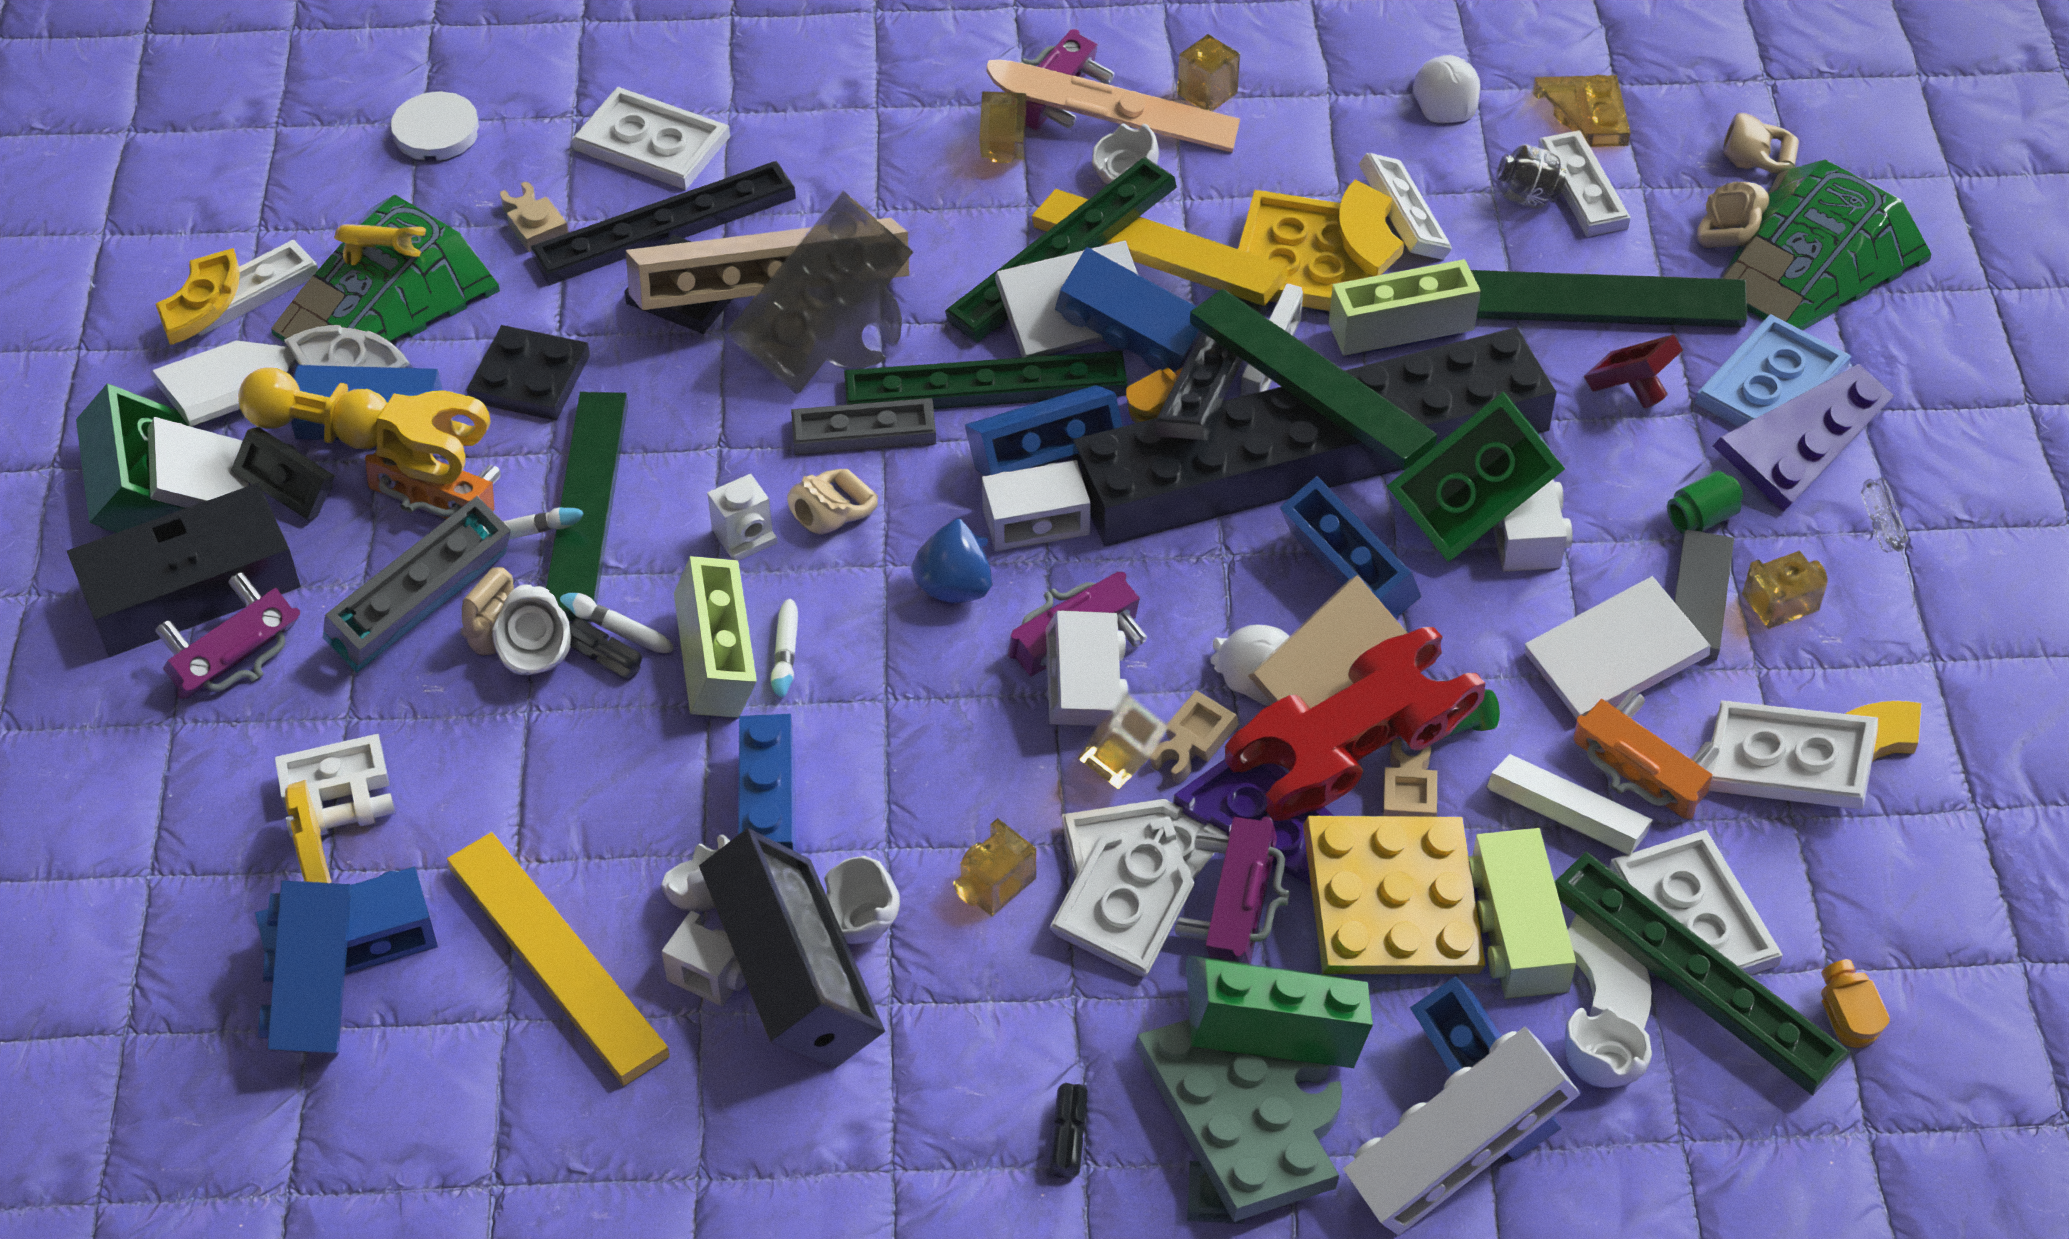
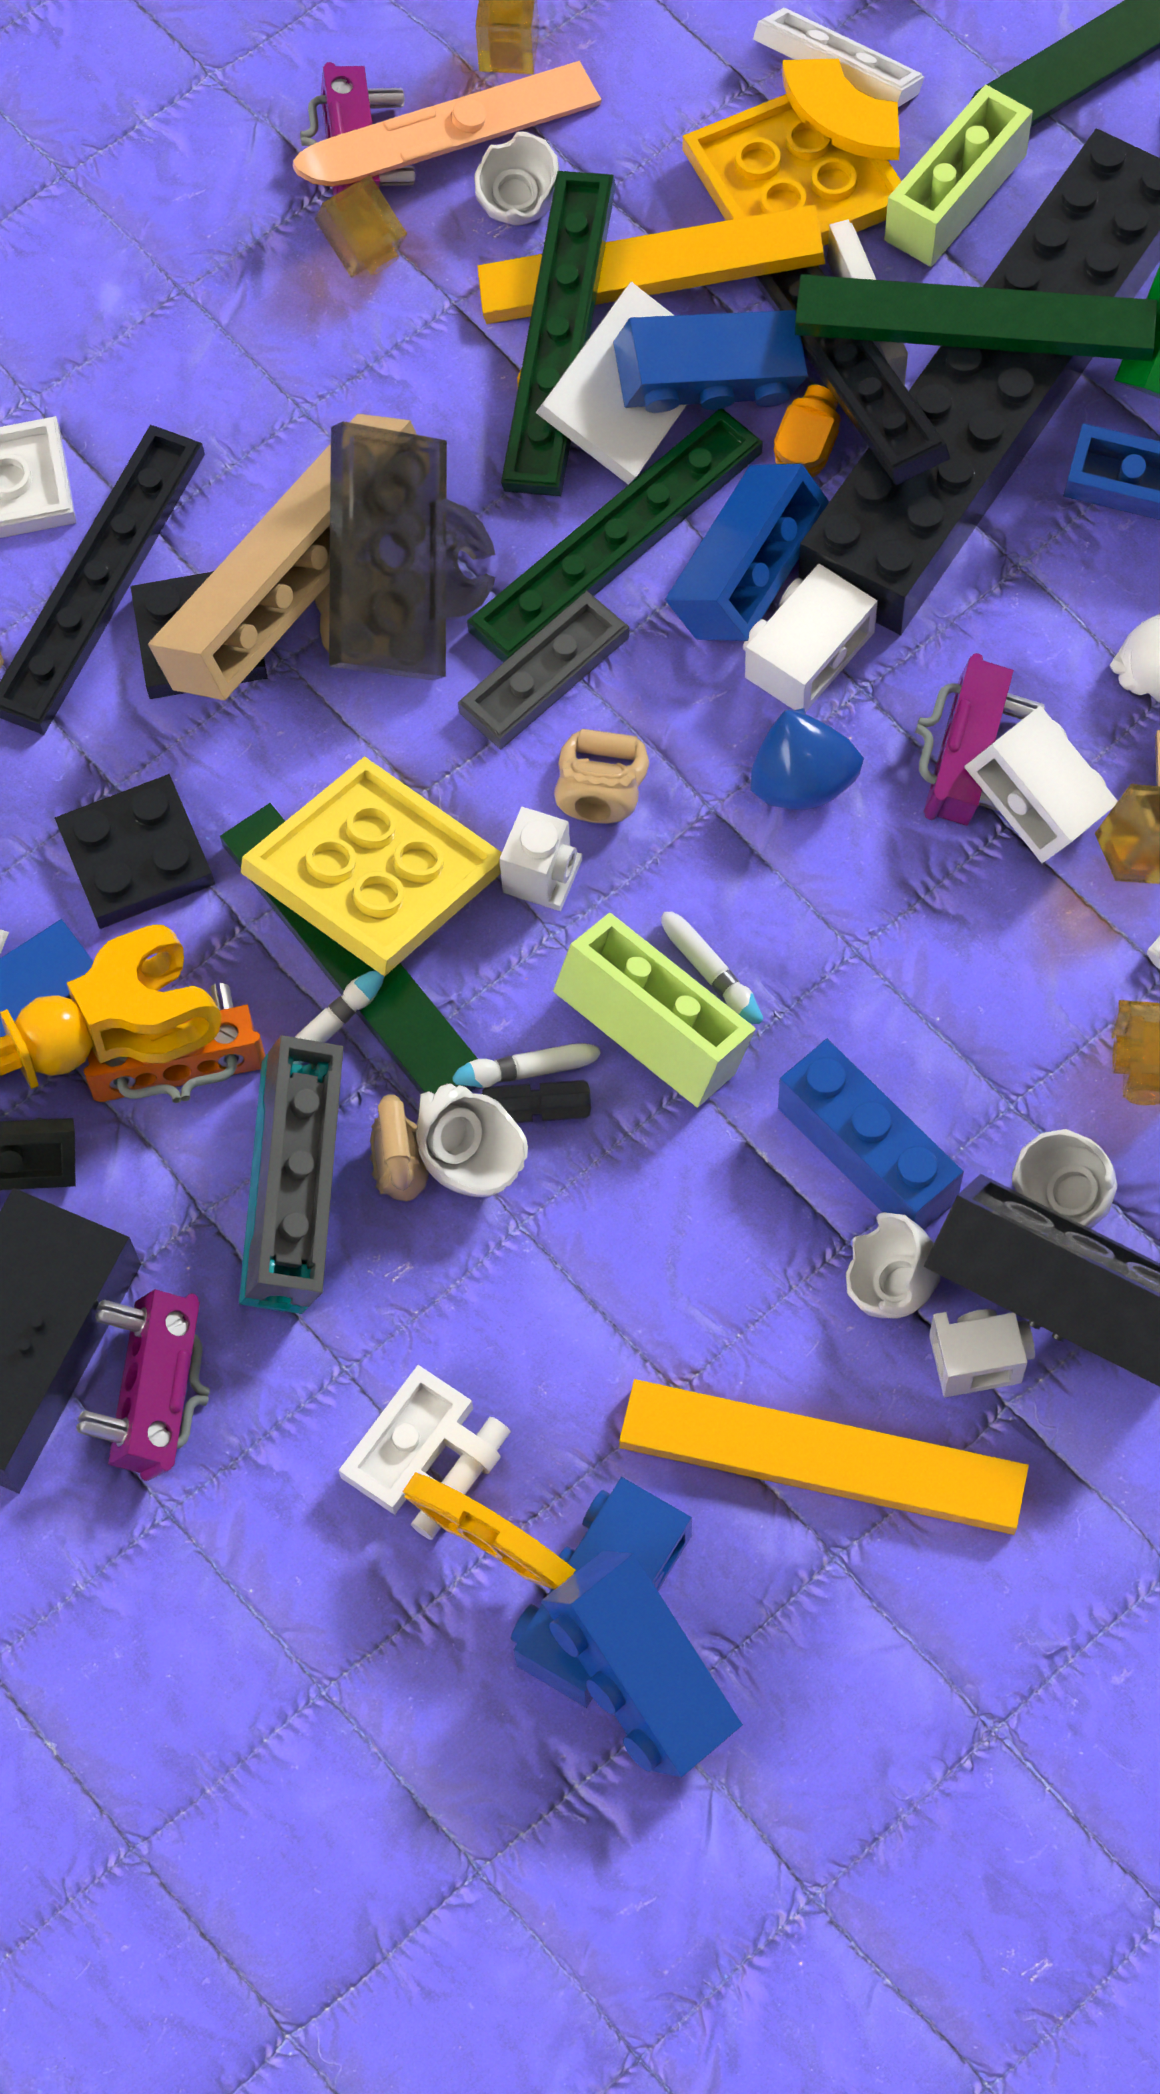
camera: 35 degrees left, 15 degrees up
none -> light yellow plate [241,756,502,977]

